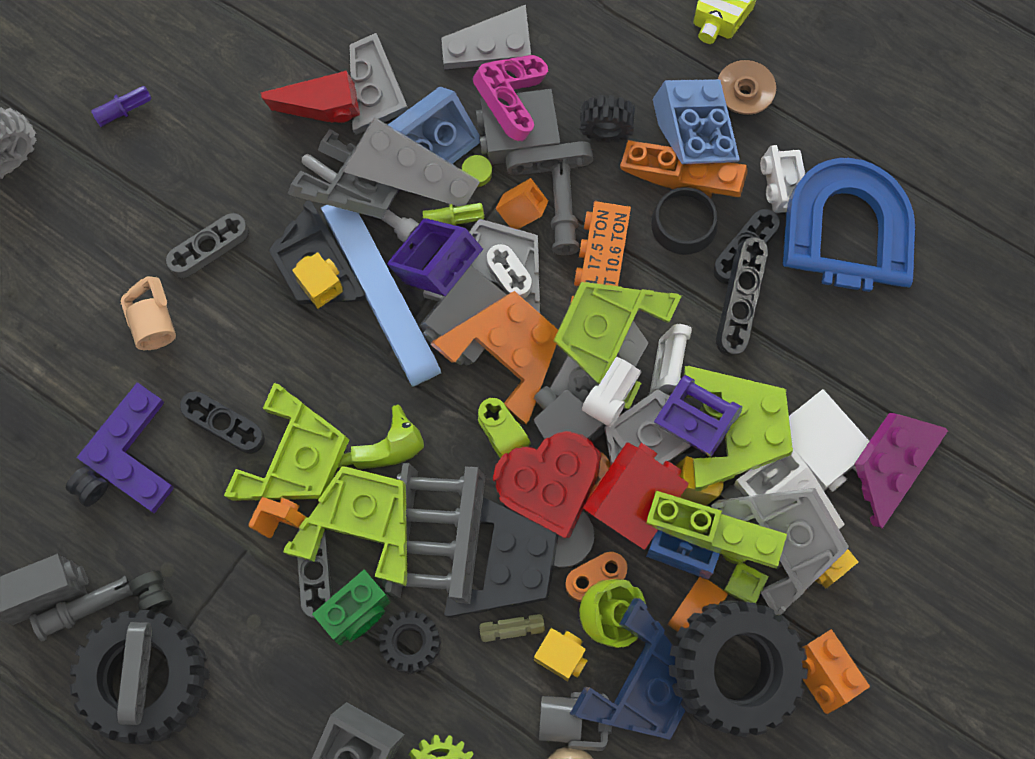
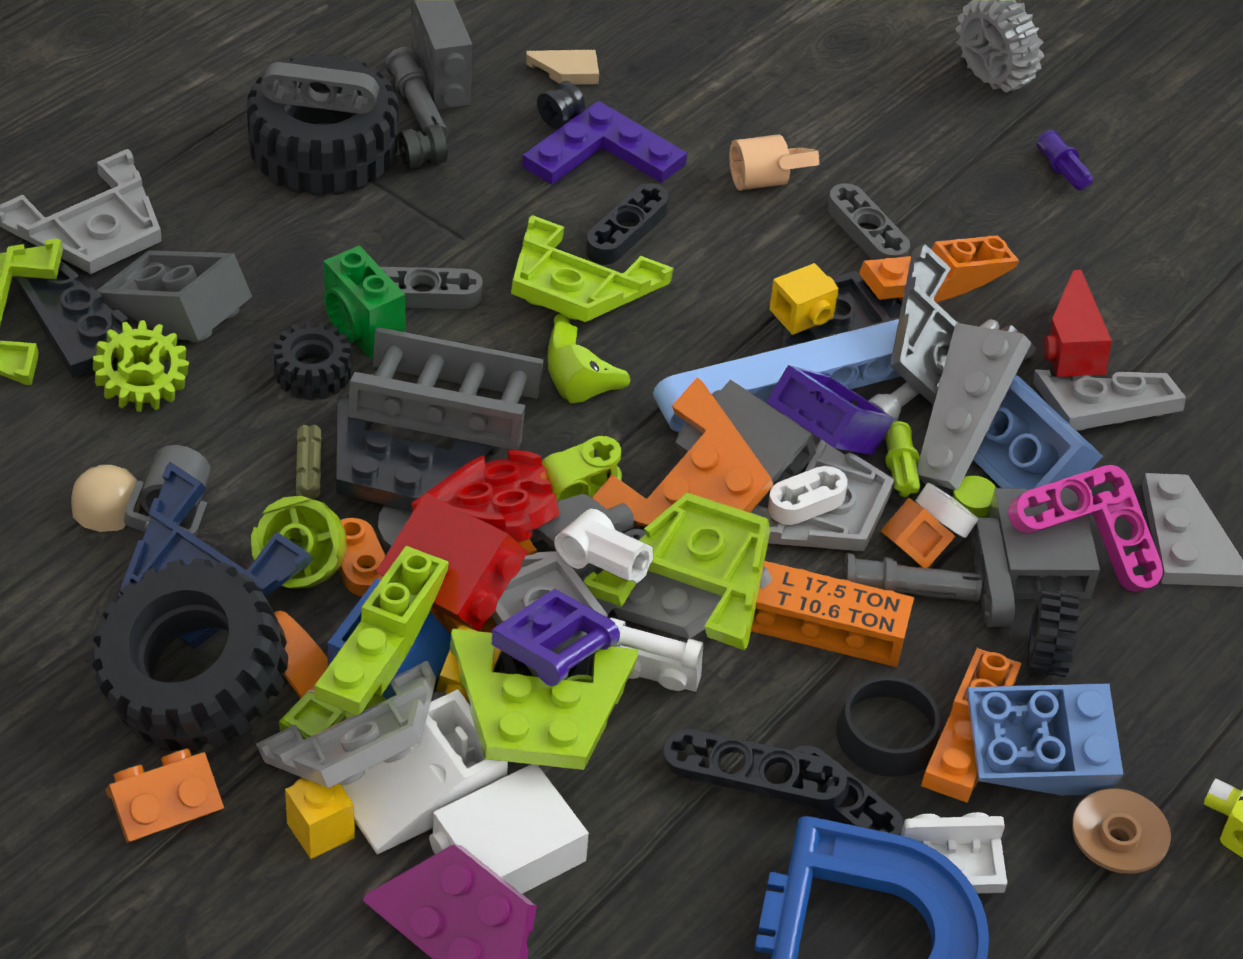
camera: 90 degrees right, 25 degrees down
orange bracket [249,497,308,538] -> none
lime wing [283,466,407,586] -> none
yellow brick [534,628,588,682] -> none
none -> tan tile [526,50,599,85]
none -> orange slope [859,235,1019,303]
none -> white beam [915,482,979,538]

